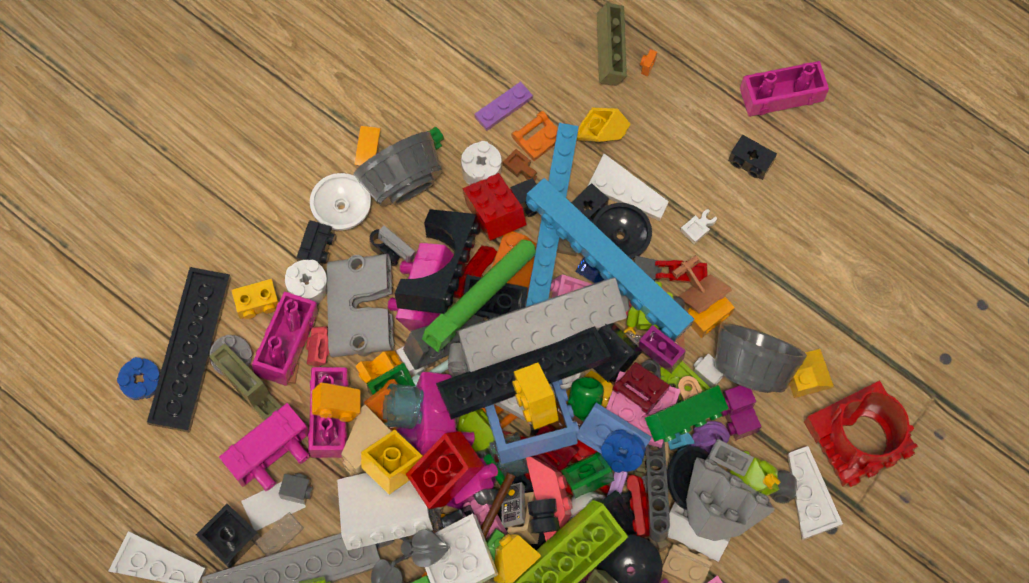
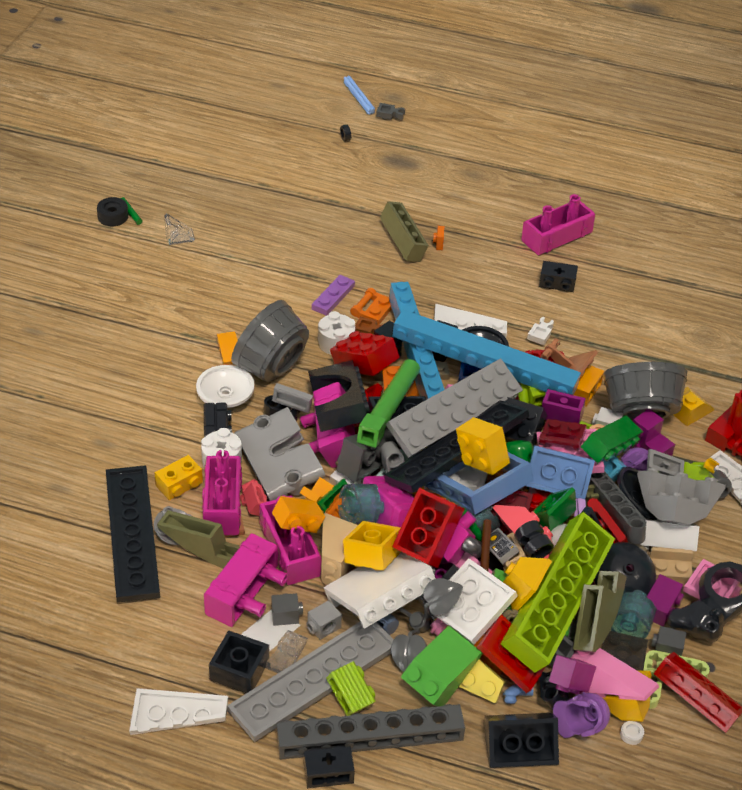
camera: 20 degrees left, 25 degrees down
blue plate [117,357,160,400] -> none
yellow slope [576,107,631,142] -> none
blue plate [601,430,646,473] -> none
none -> light grey brick [306,600,342,640]

